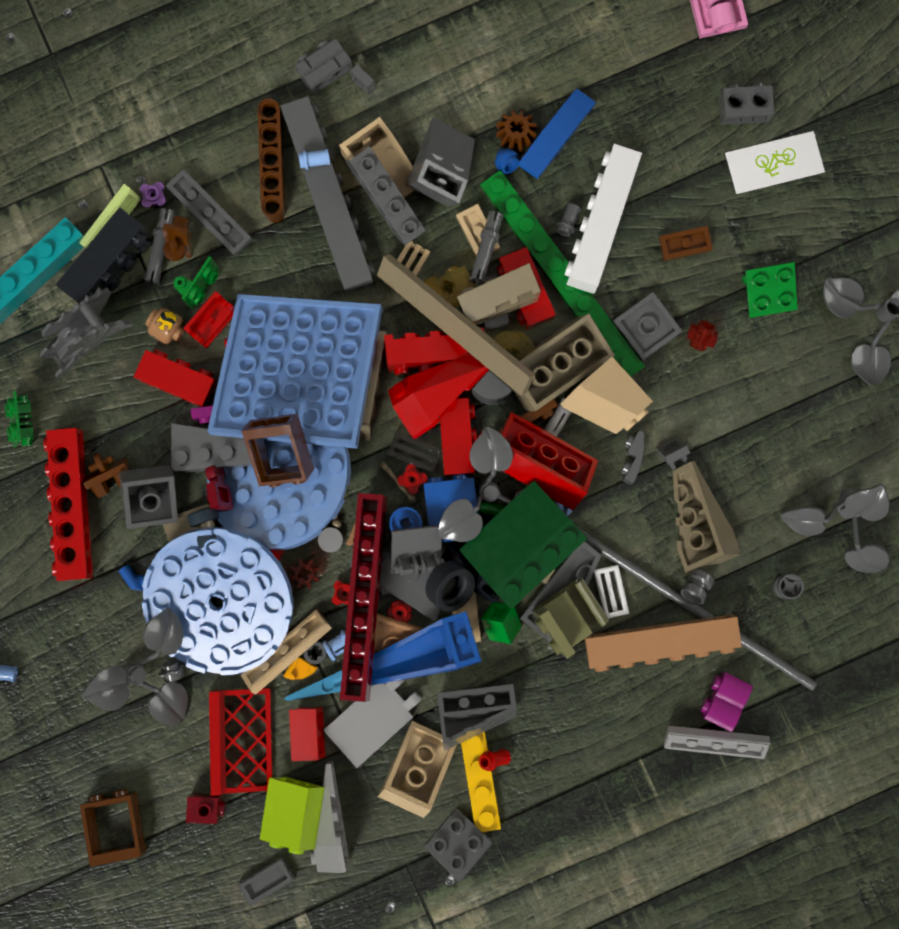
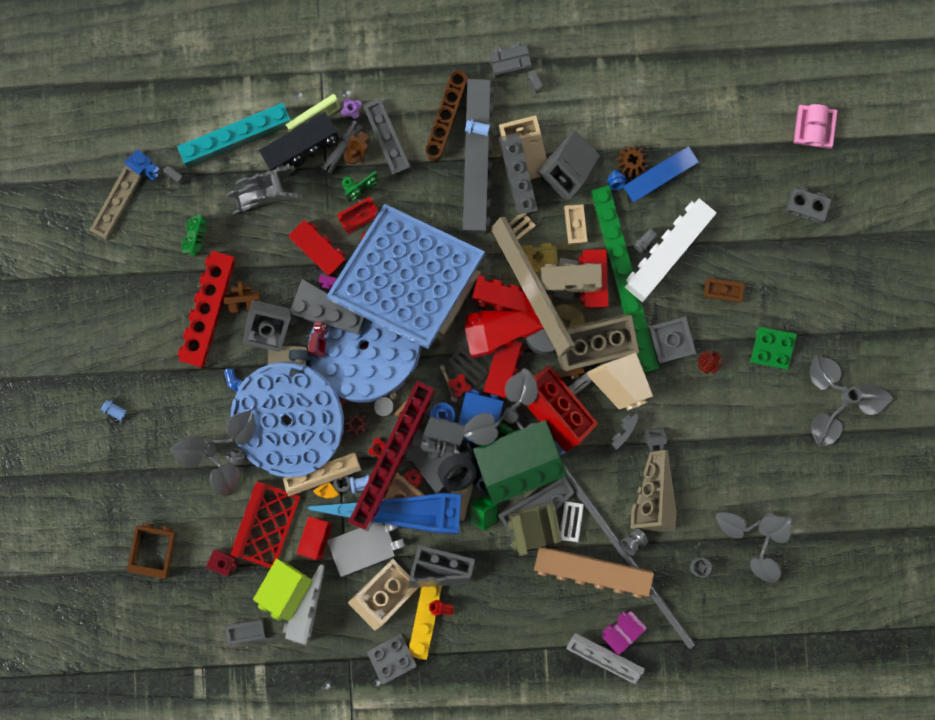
camera: 25 degrees right, 0 degrees up
medium nougat head [145,307,184,344] -> none
window [241,413,314,487] -> none
dark grey pin [469,211,504,285] -> none
white sticker [725,131,825,194] -> none

